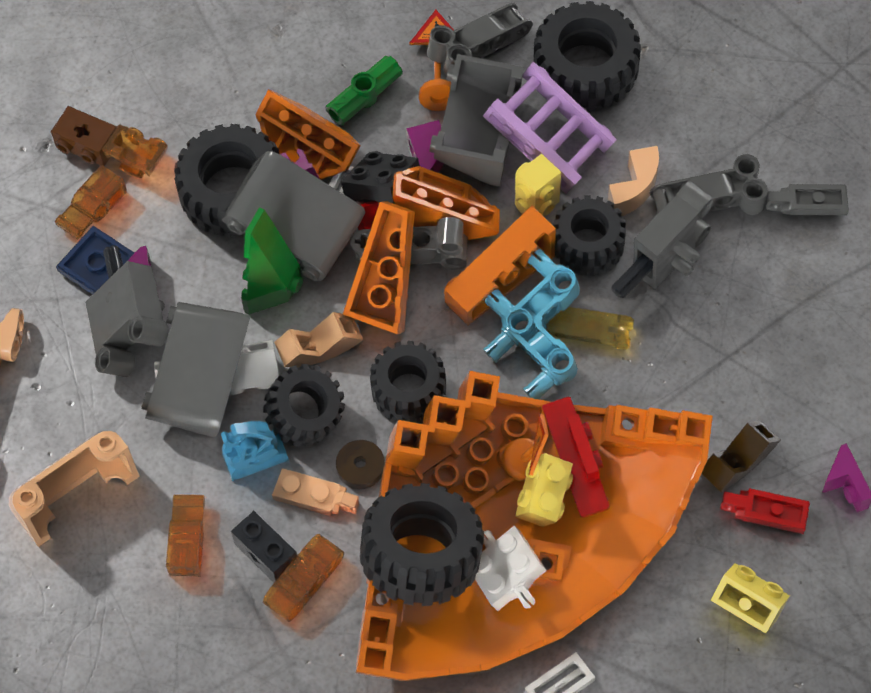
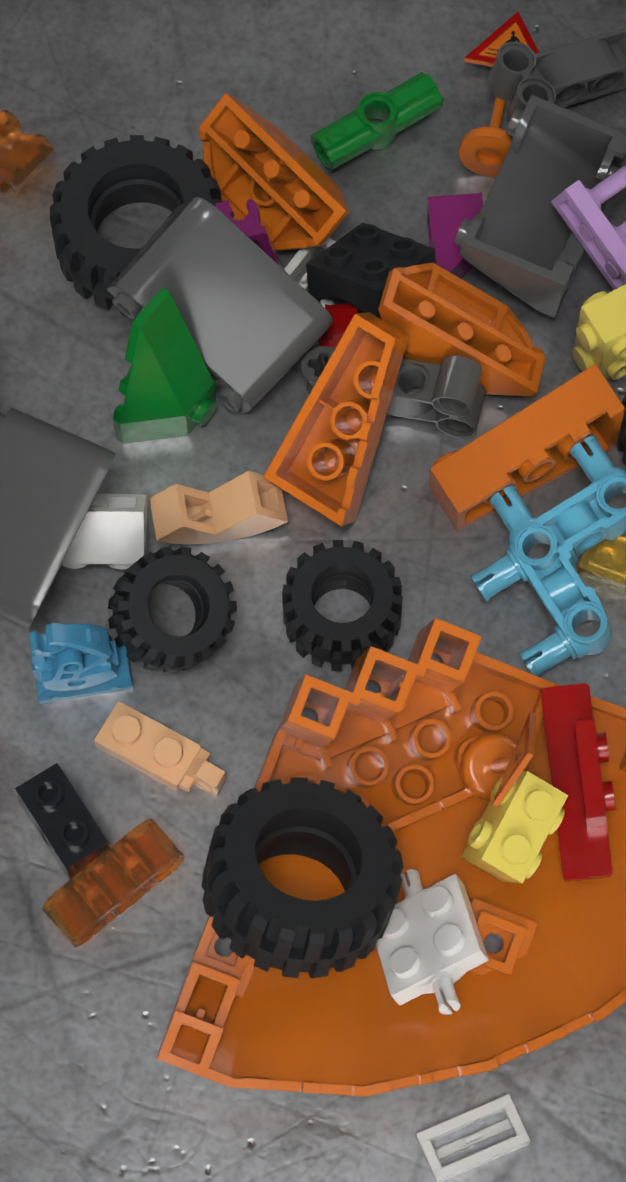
camera: 10 degrees right, 5 degrees up
dark brown piece [336,440,385,489] -> none

